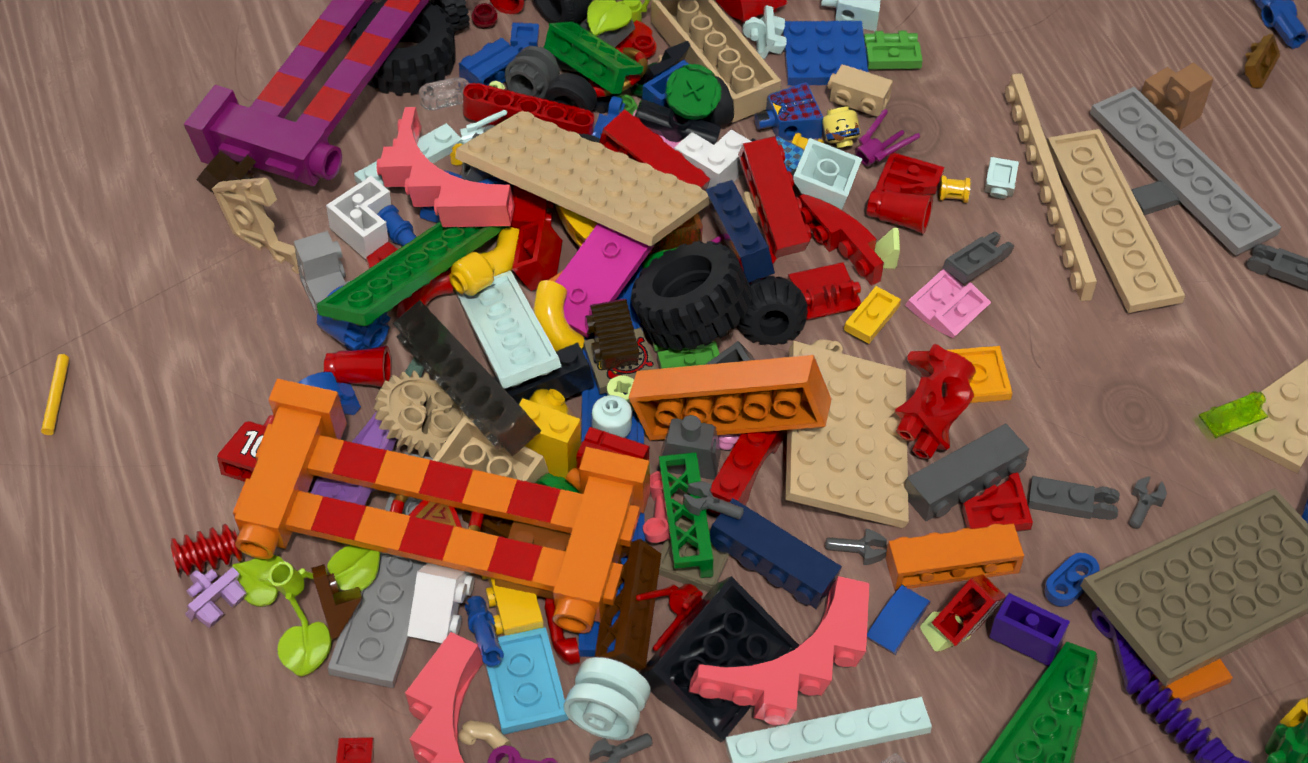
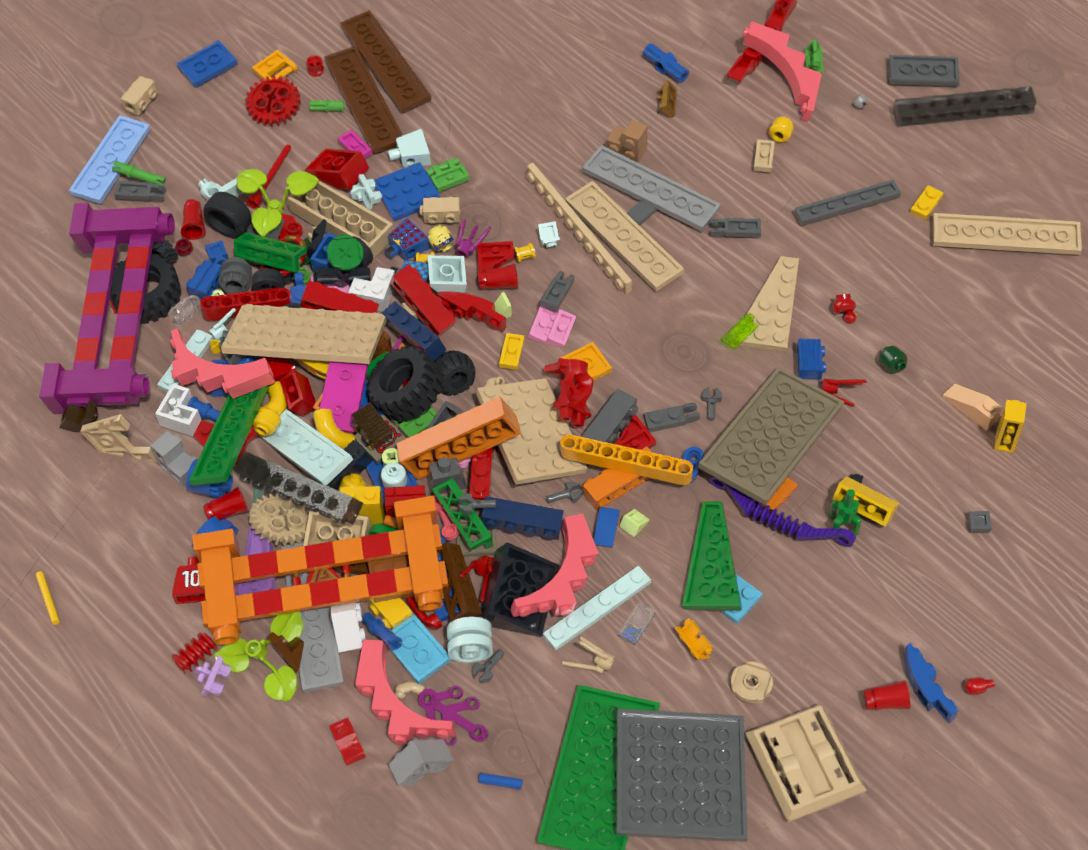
camera: 20 degrees left, 5 degrees up
red hinge [788,262,861,320] -> none
red torso [932,574,1006,646] -> none
dark purple brick [989,593,1070,666] -> none
none -> light orange beam [560,435,693,485]

